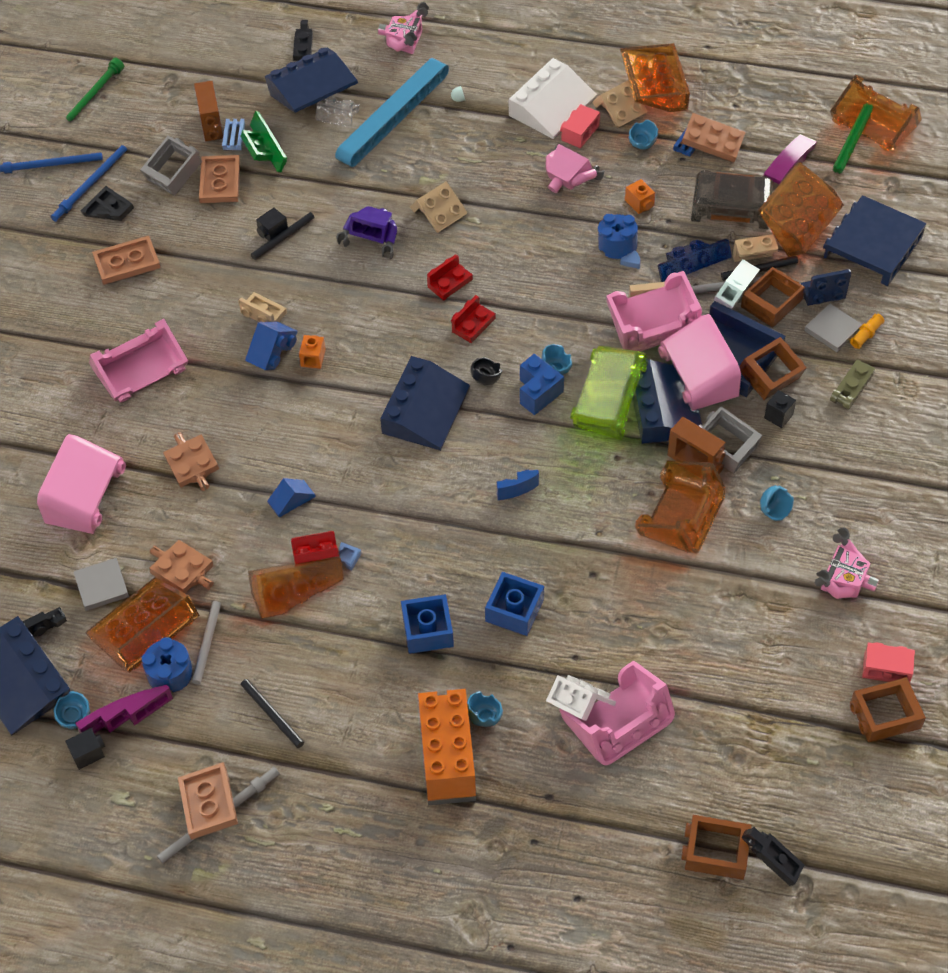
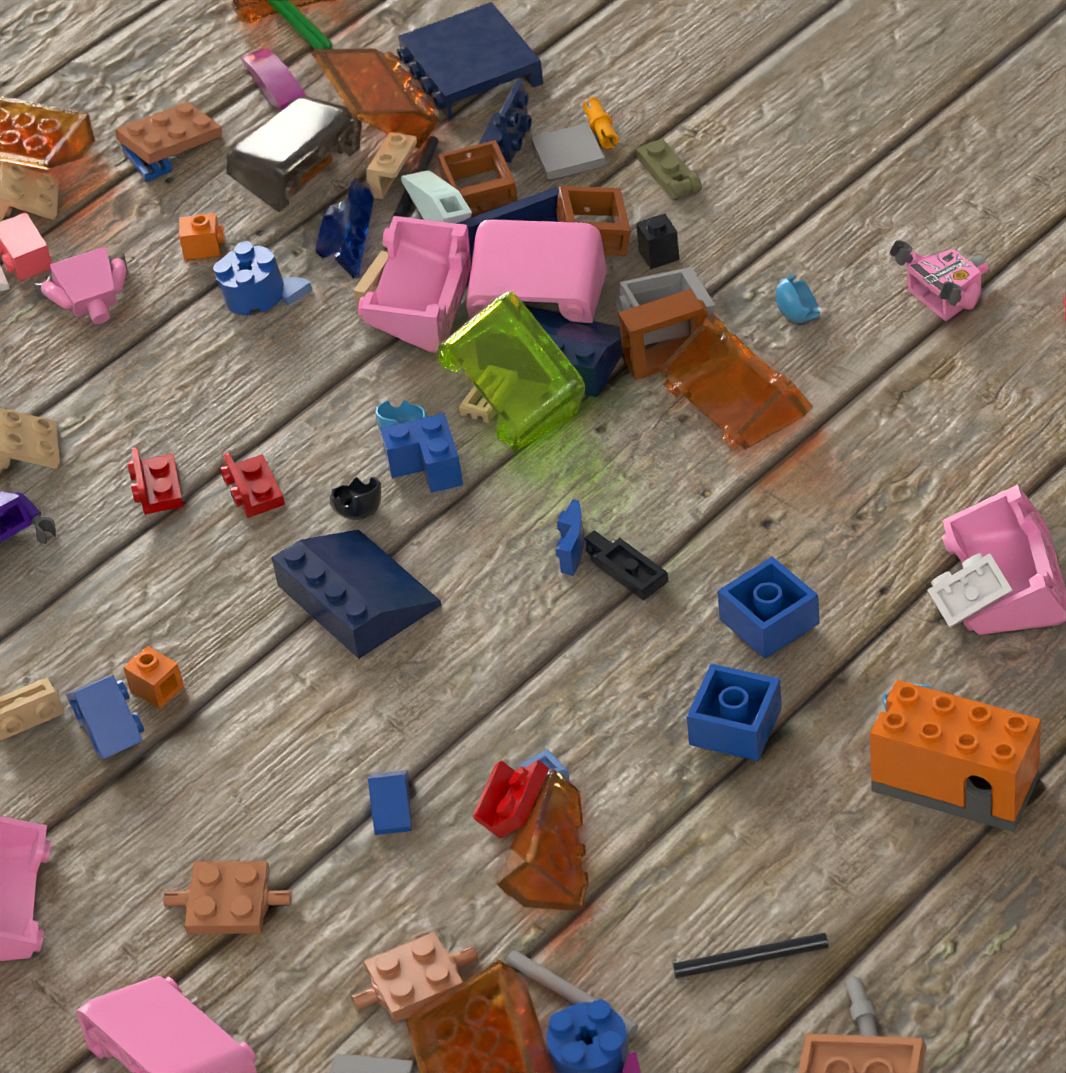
camera: 55 degrees left, 10 degrees down
dark azure hair [629,119,658,150] -> none
none -> black hinge [584,530,669,601]

